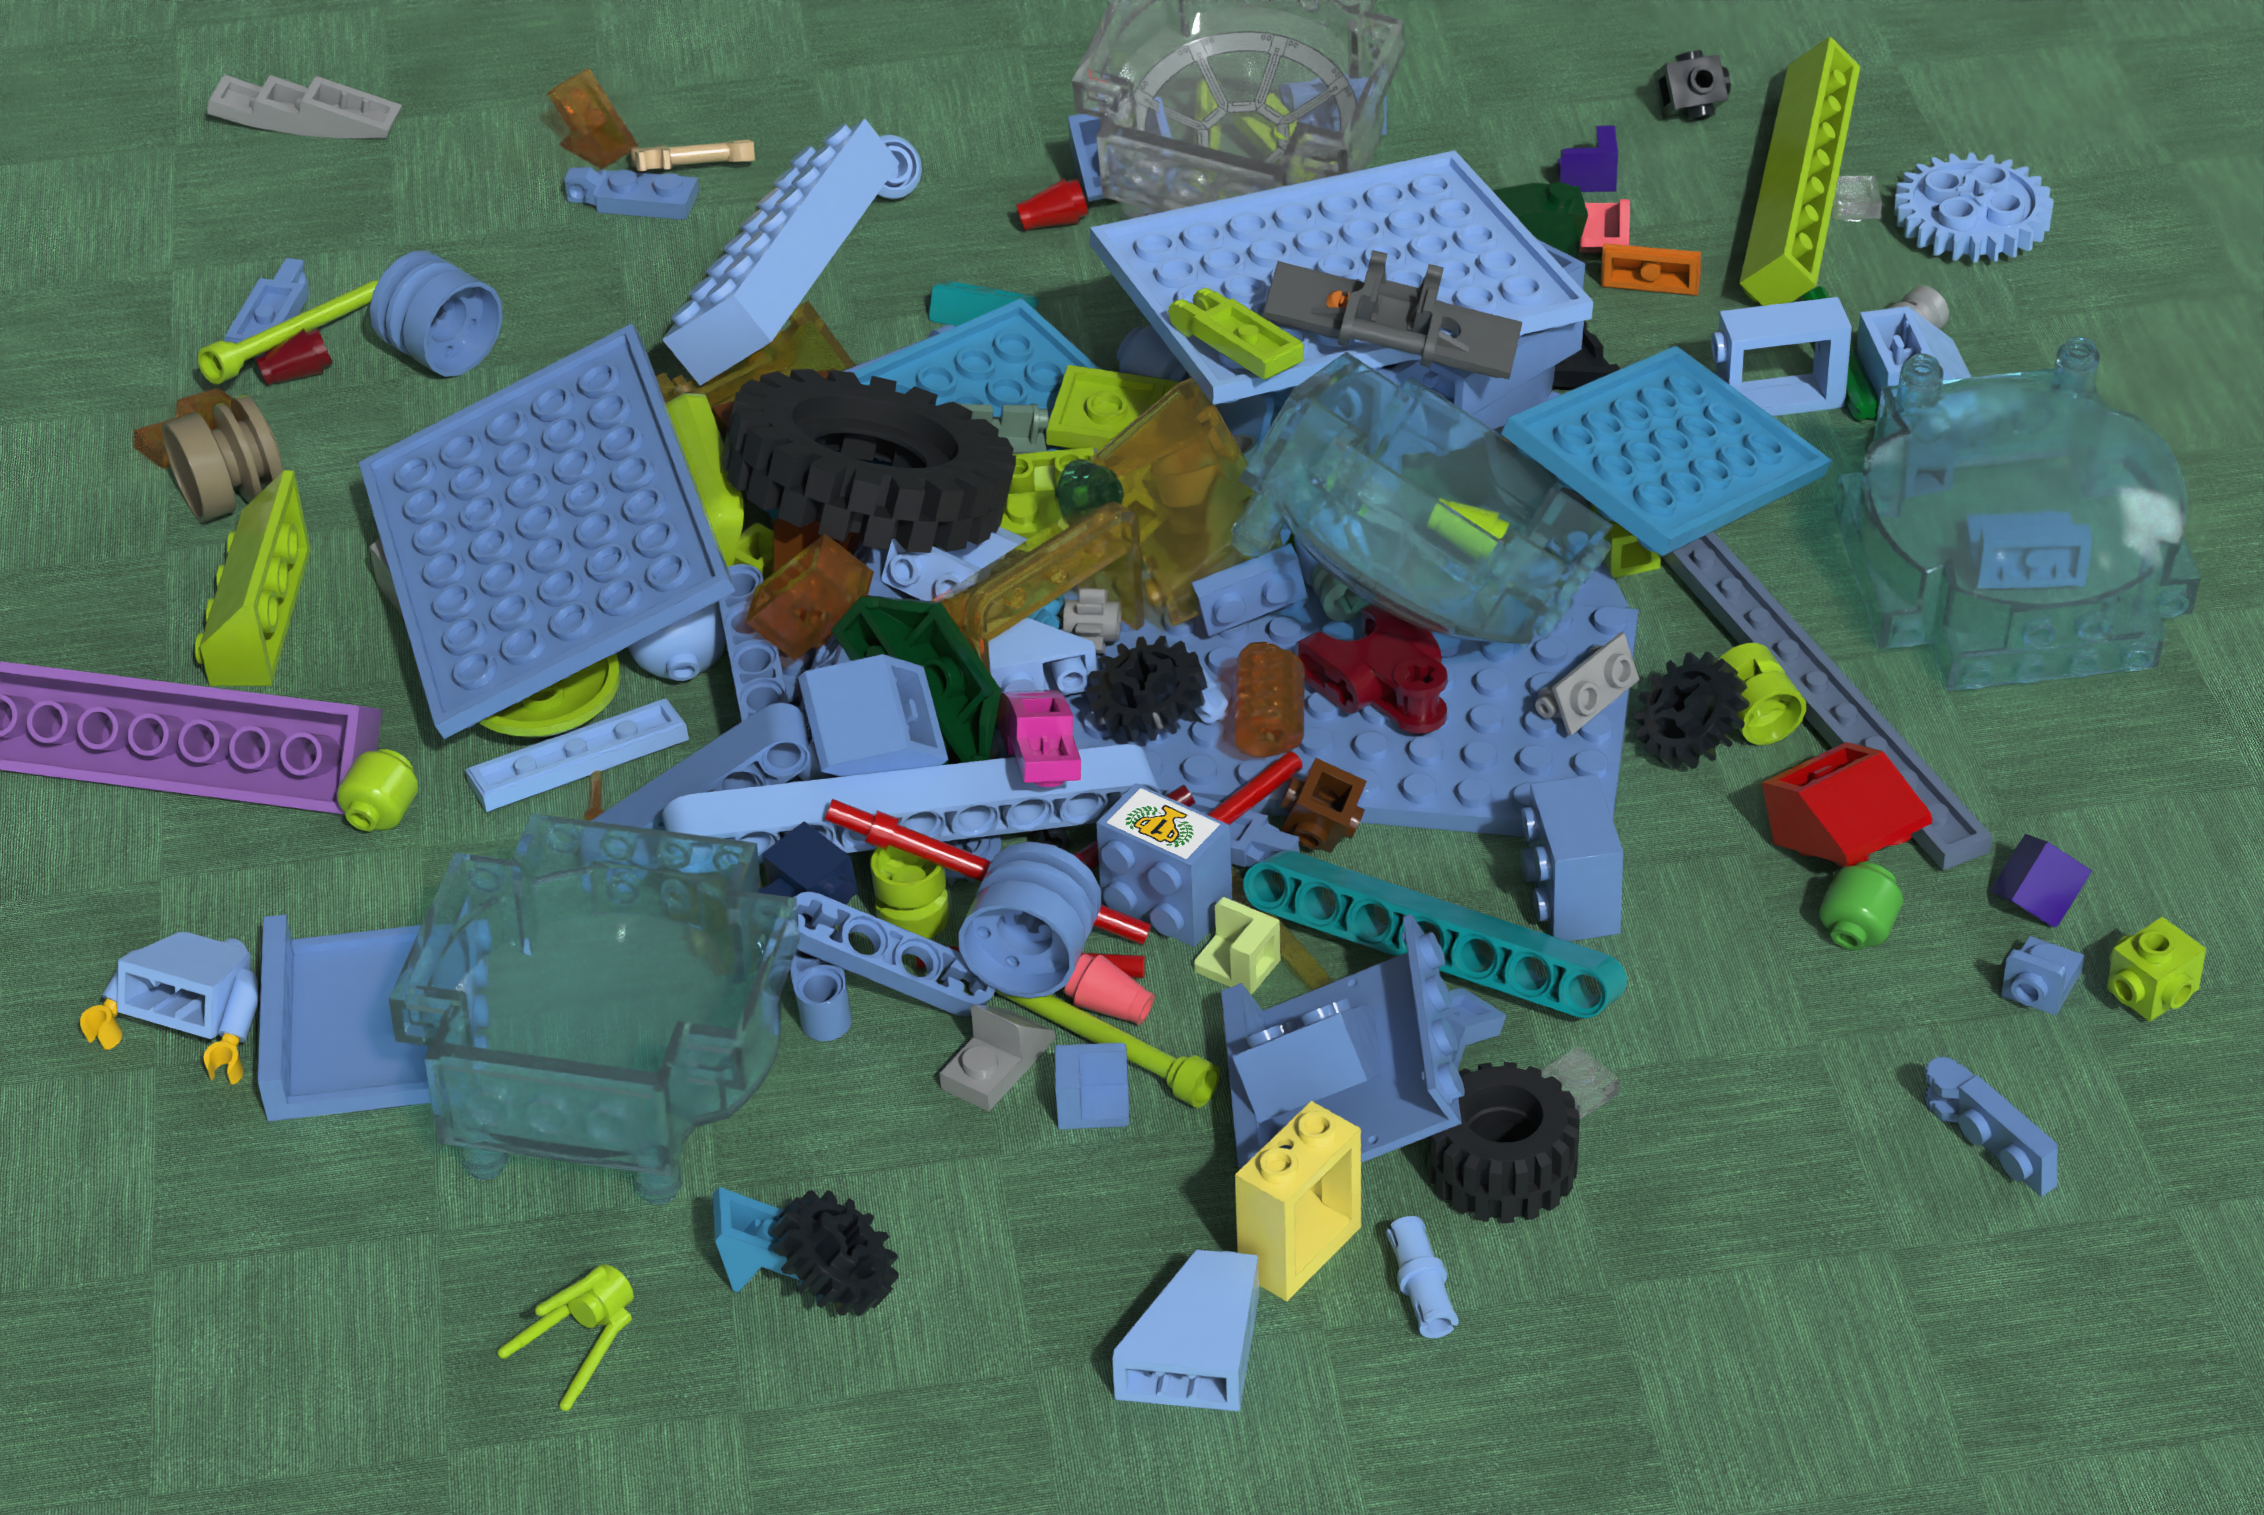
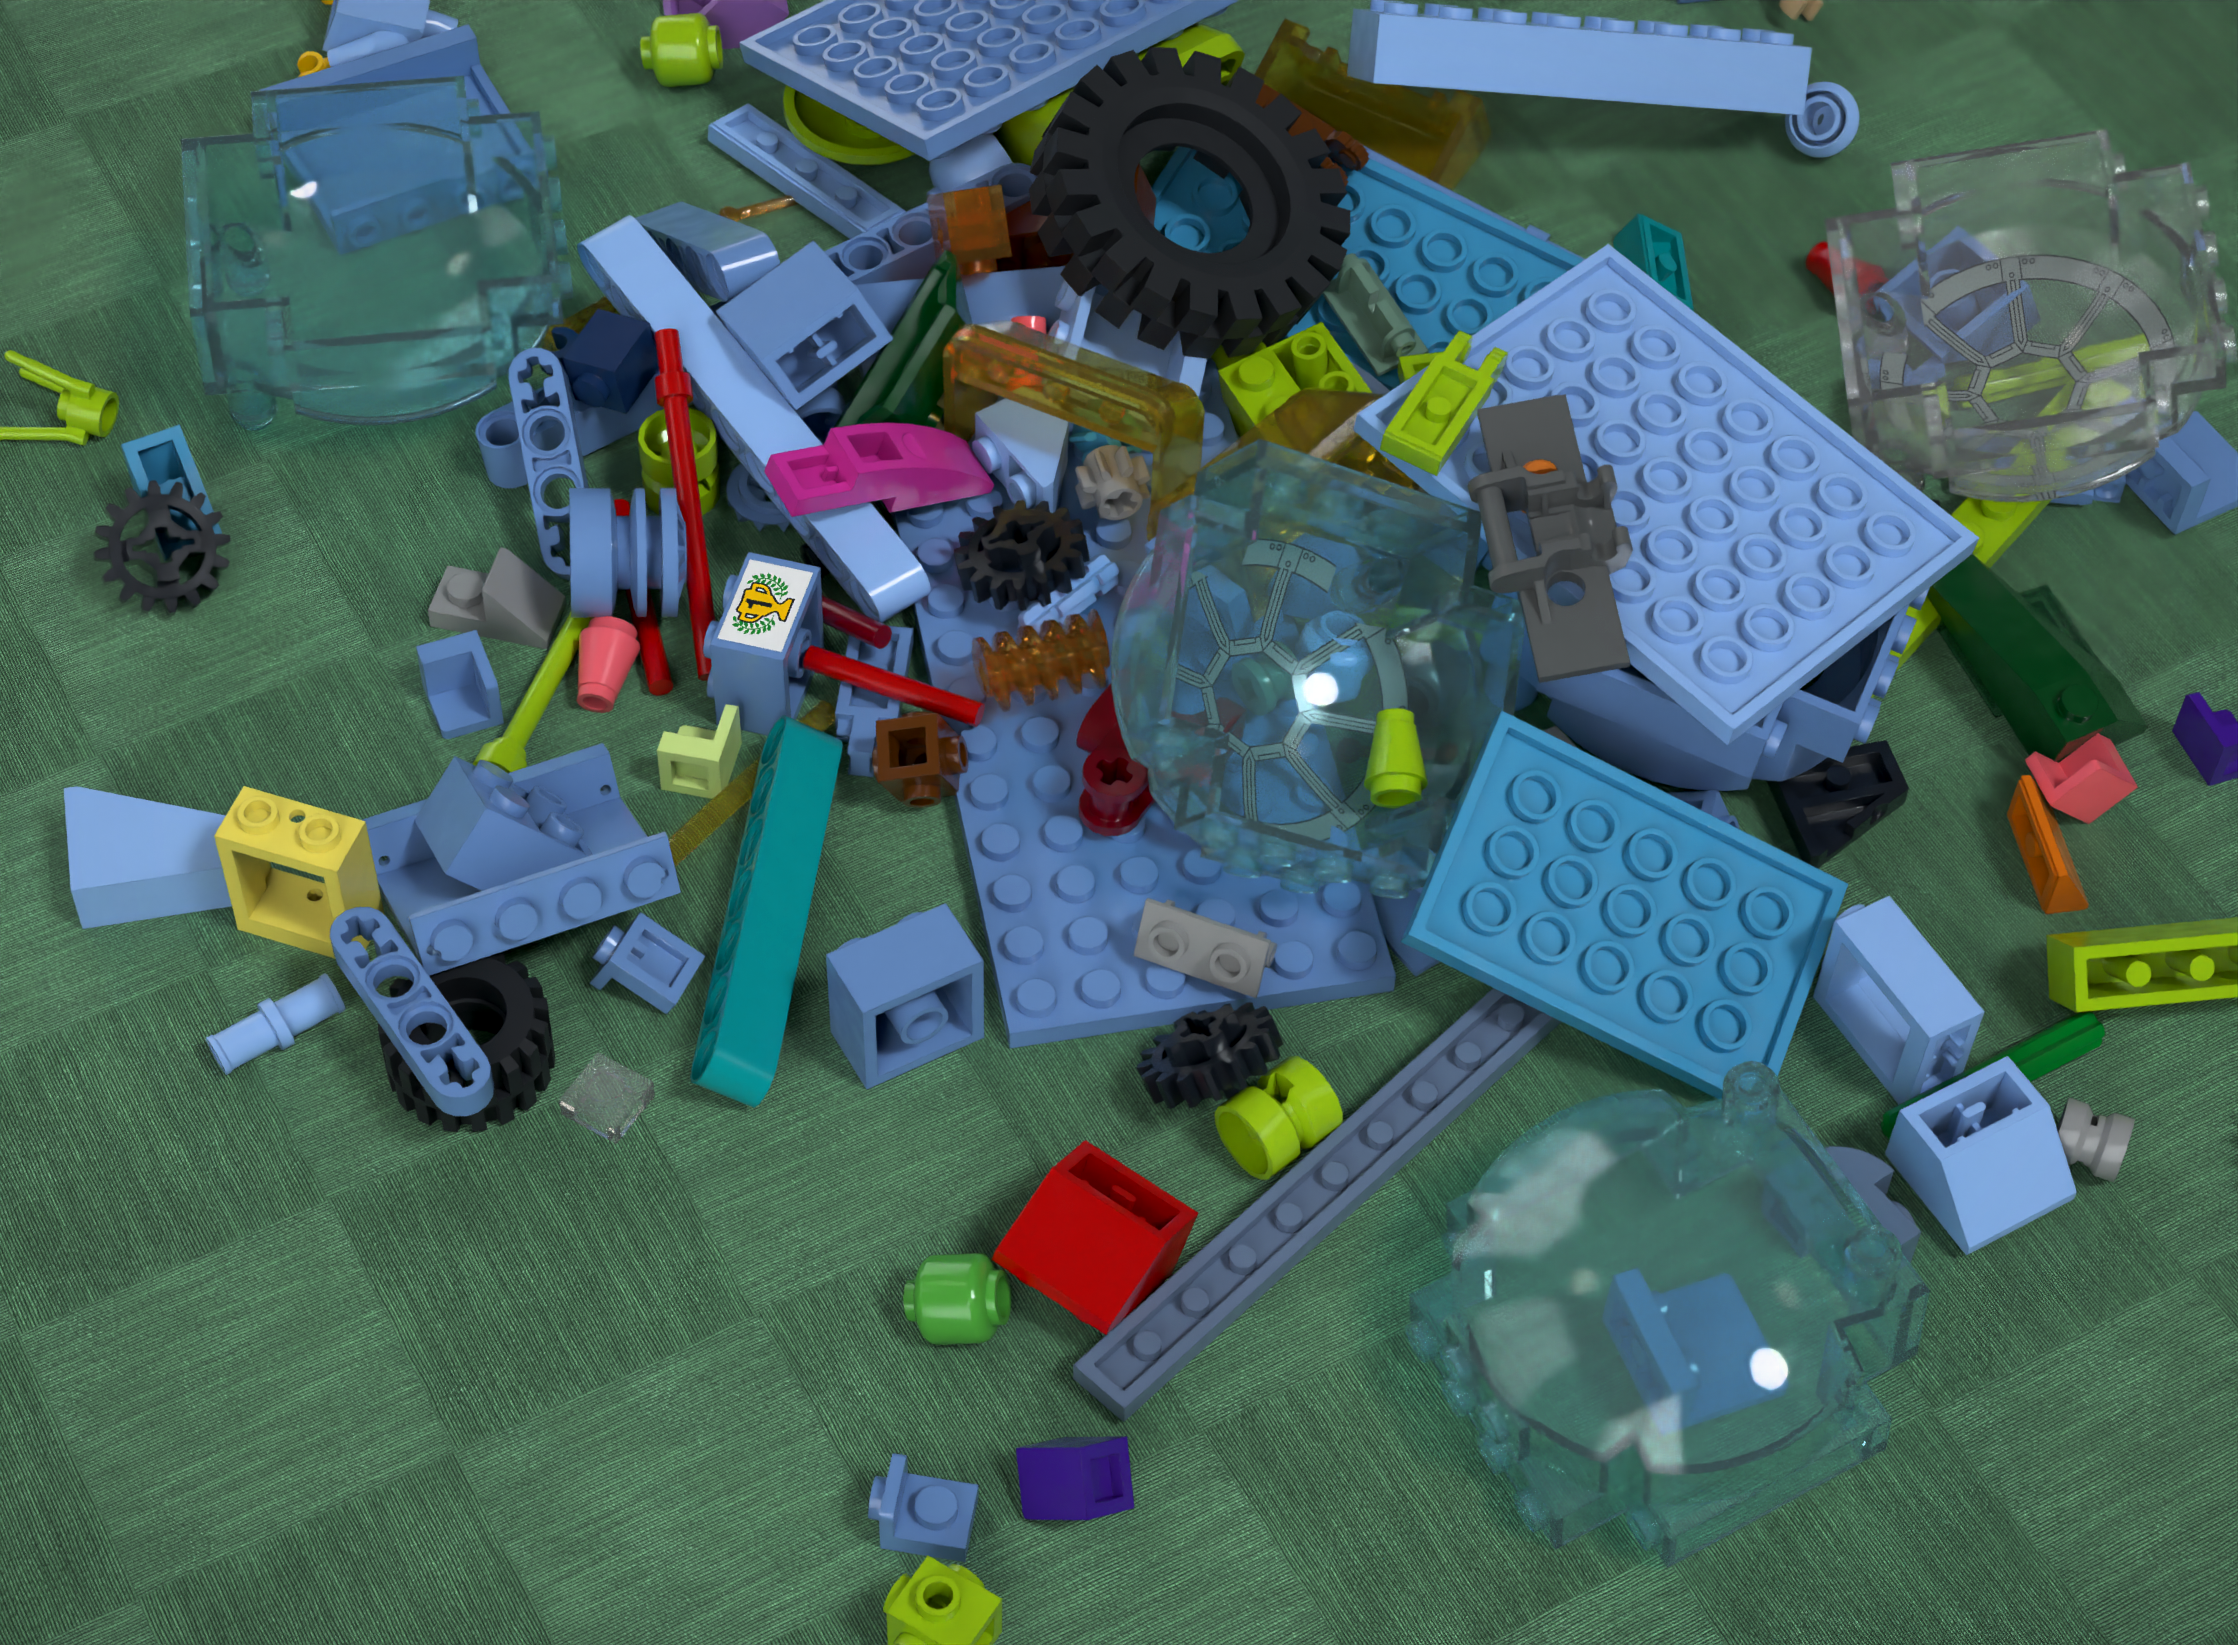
camera: 65 degrees right, 10 degrees up
clear green cone [1055,459,1124,532] -> none
medium blue hinge [1925,1056,2058,1197] -> none
none -> medium blue beam [330,907,494,1116]

